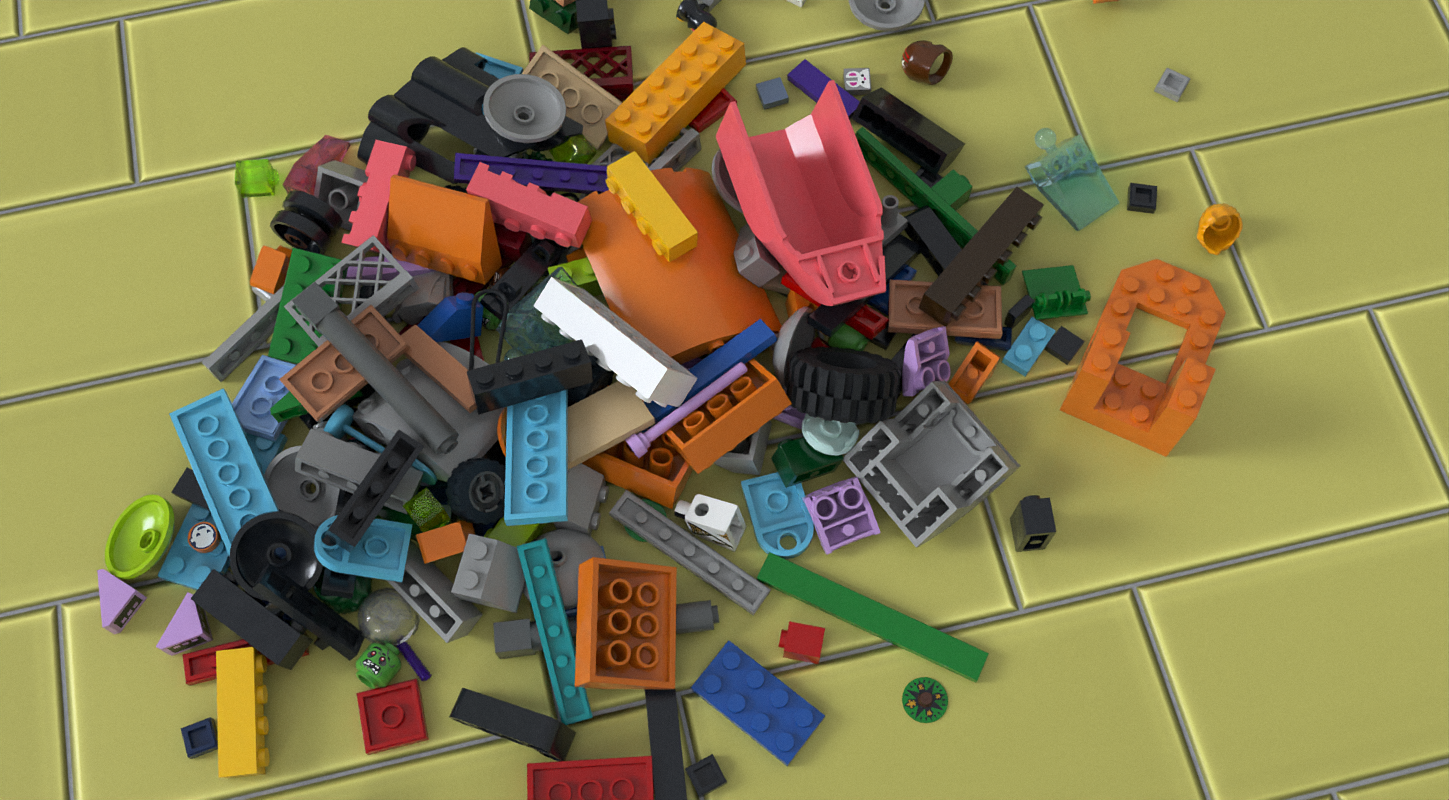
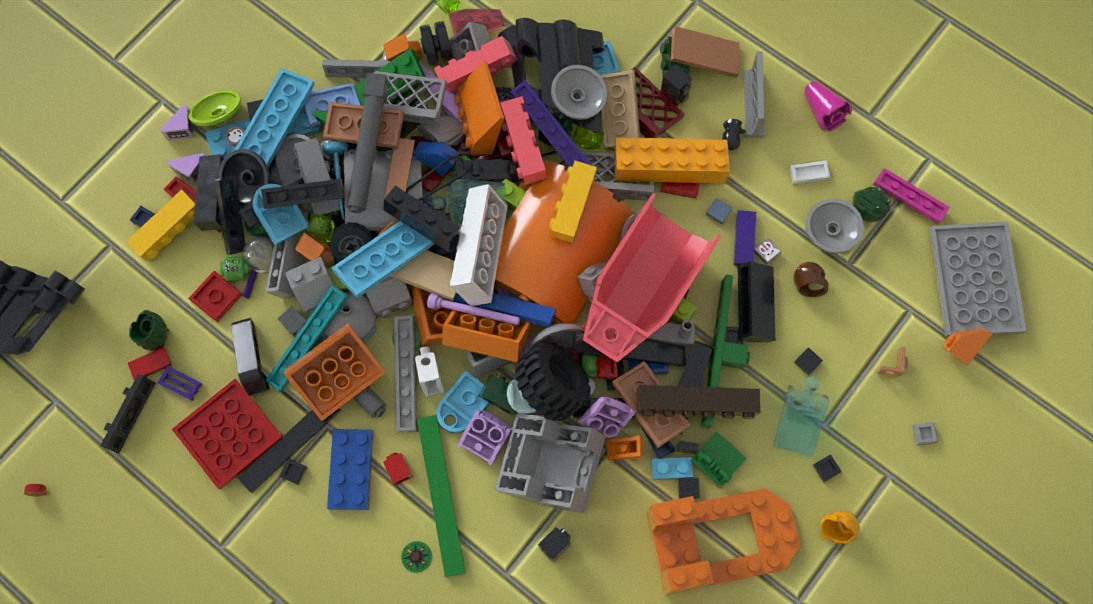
camera: 55 degrees right, 5 degrees up
none -> black tile [794,347,823,375]
none -> nougat bracket [877,347,908,377]

